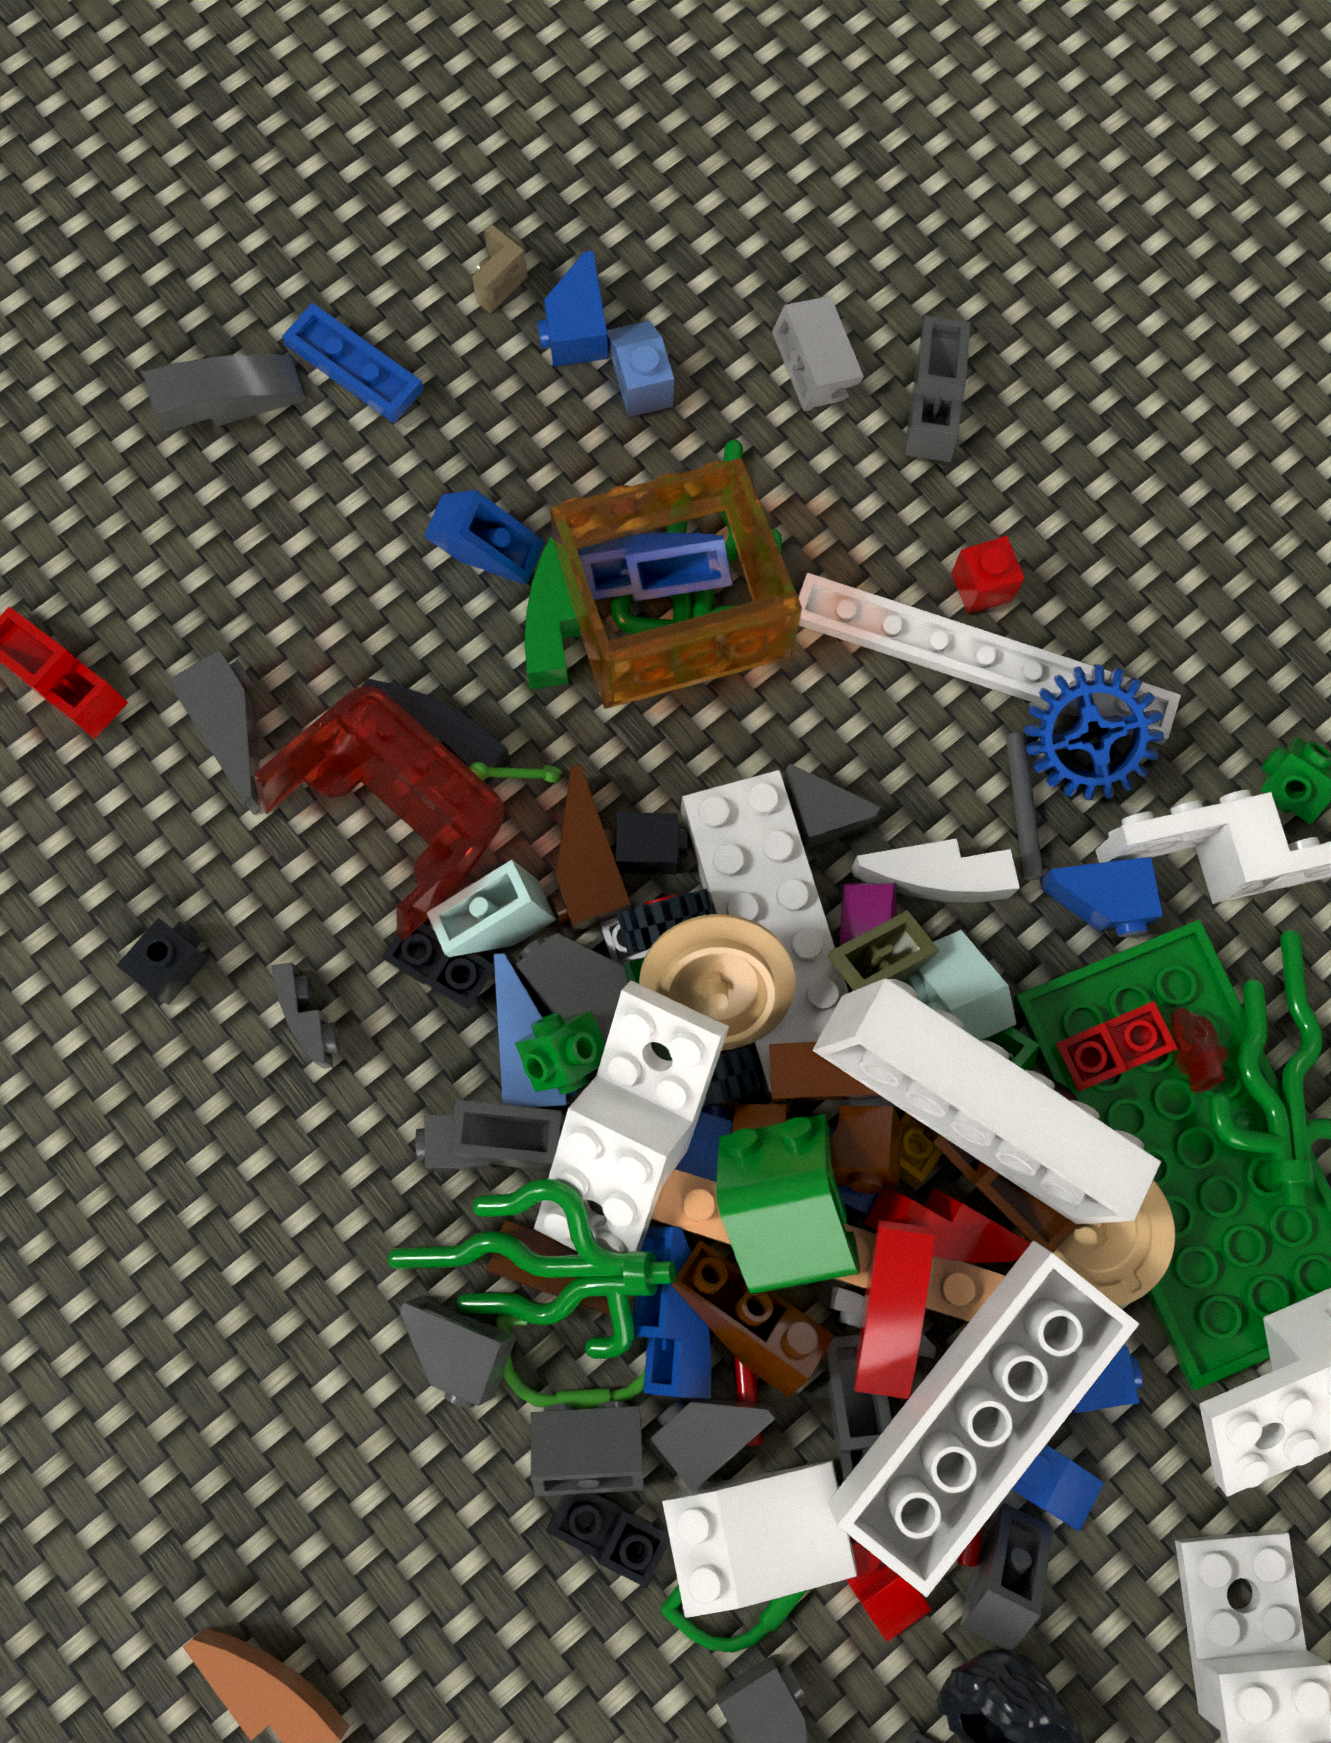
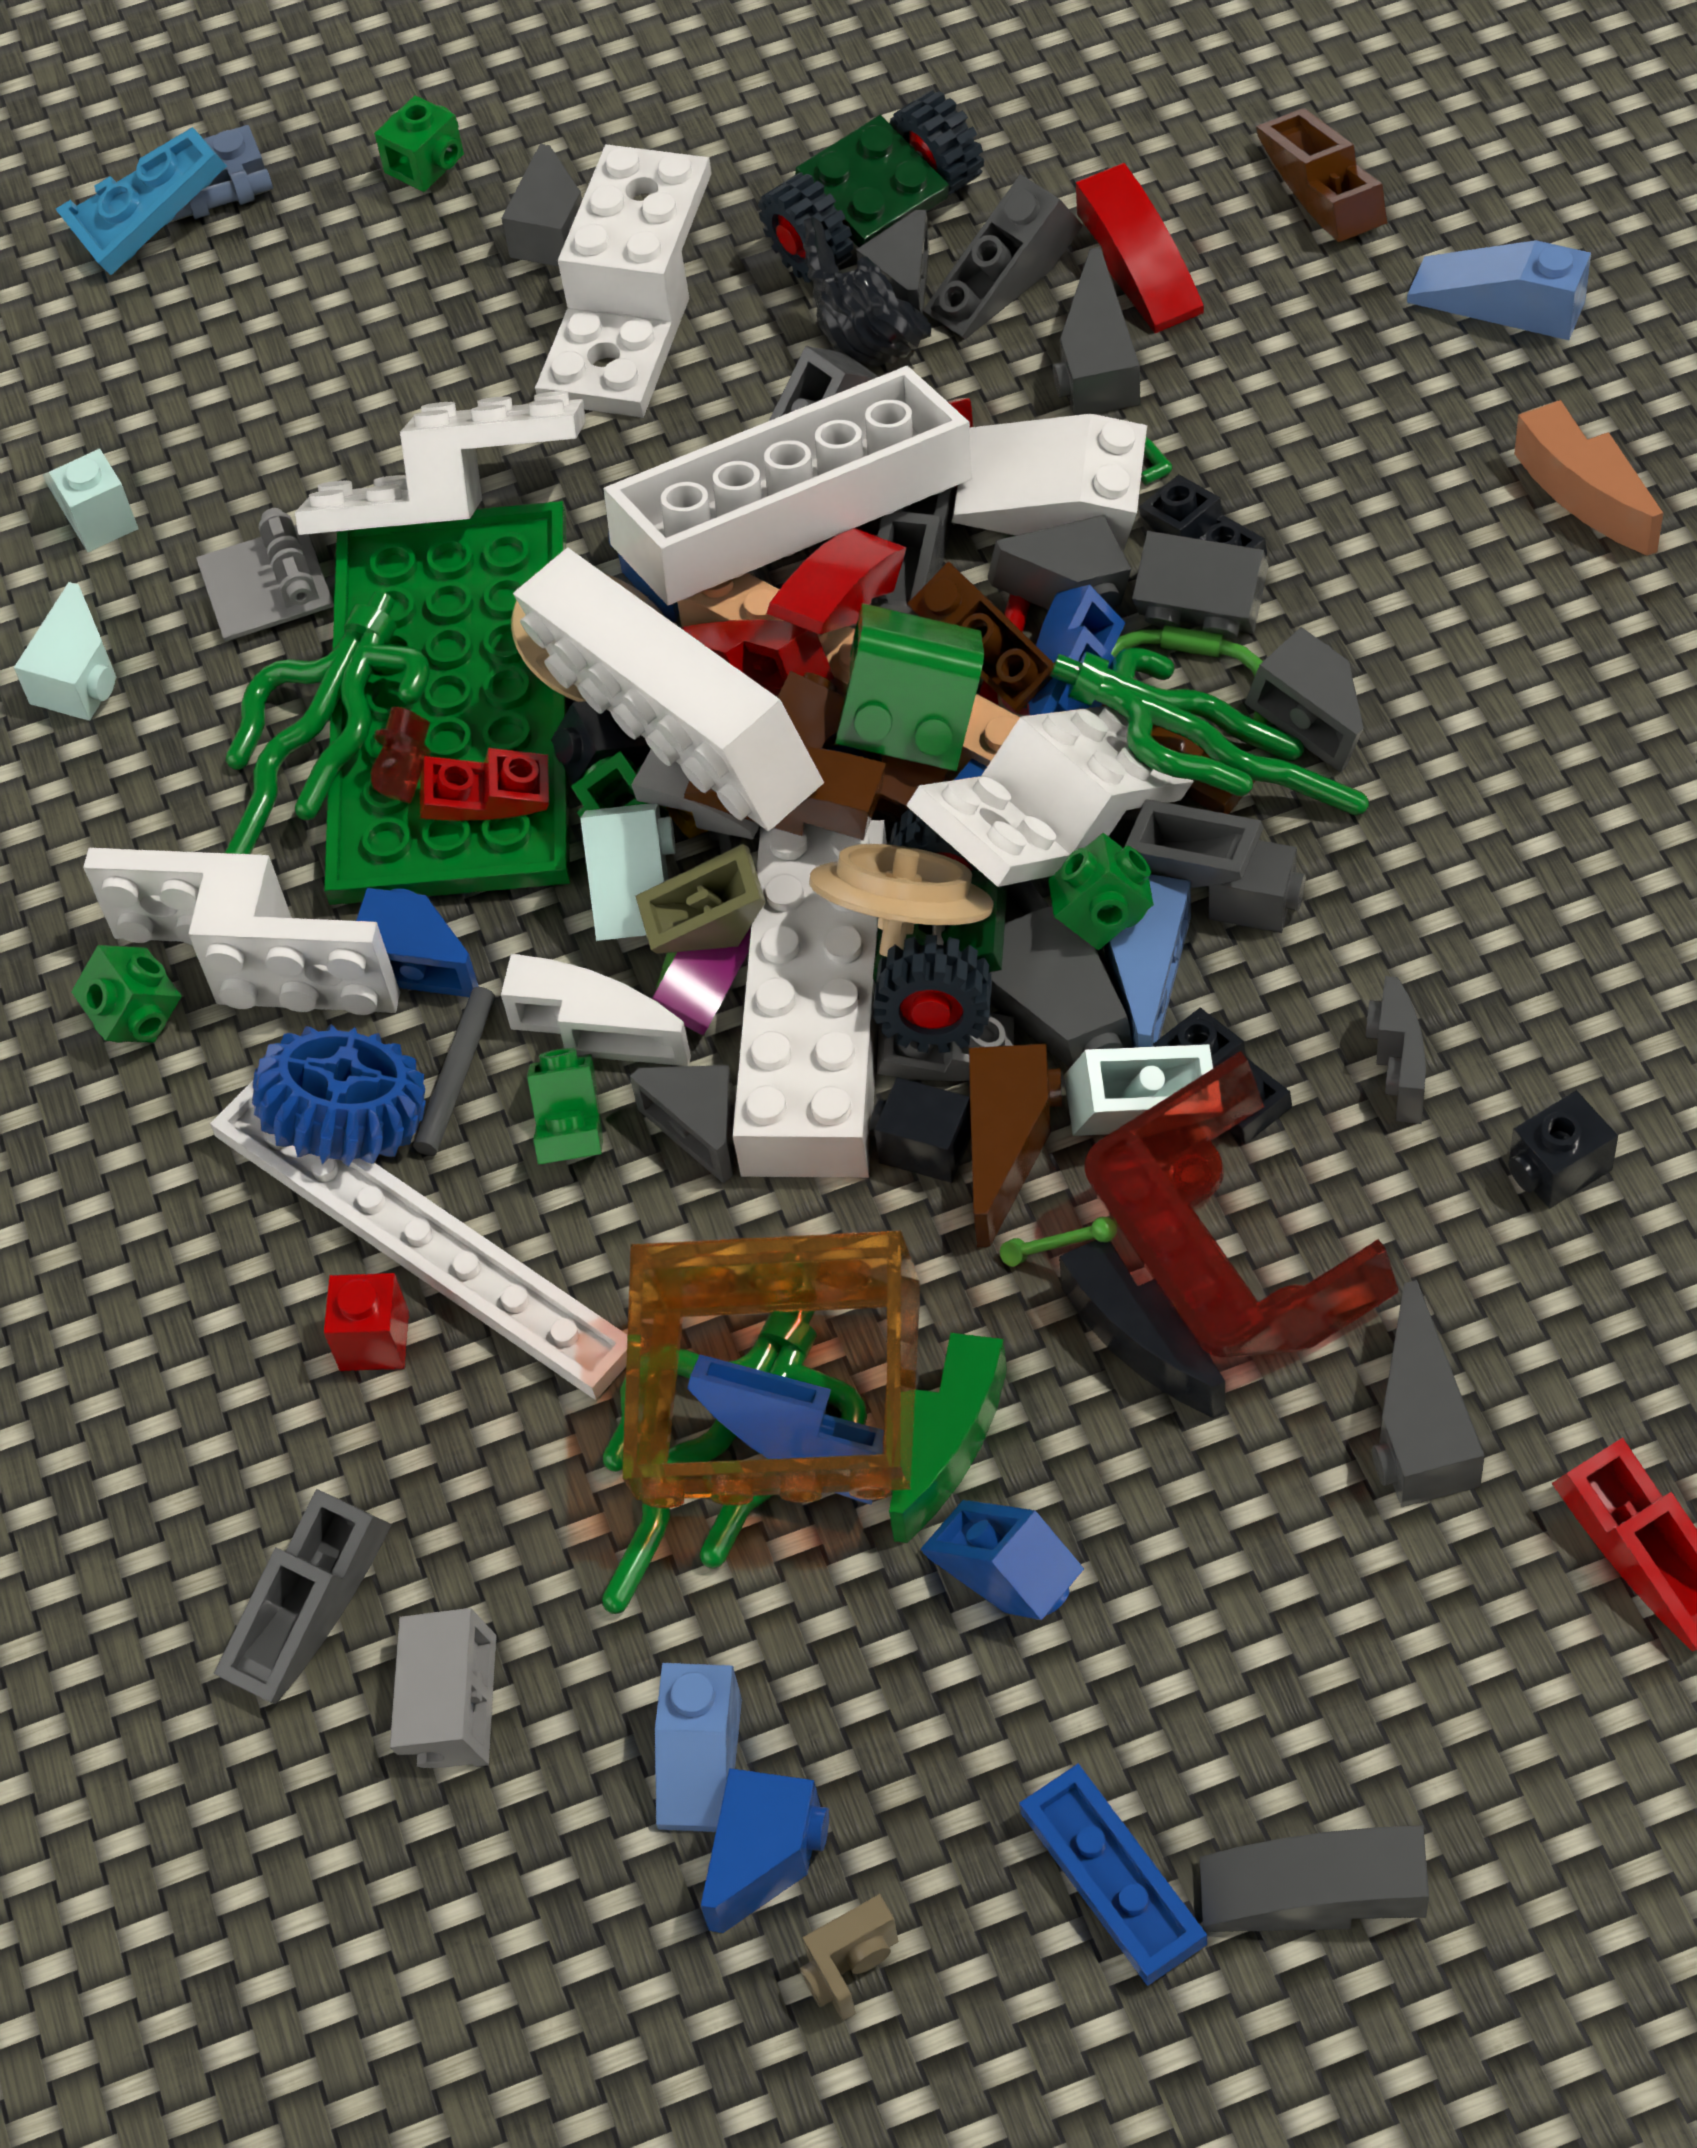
camera: 150 degrees left, 20 degrees down
none -> green slope [527,1048,603,1165]

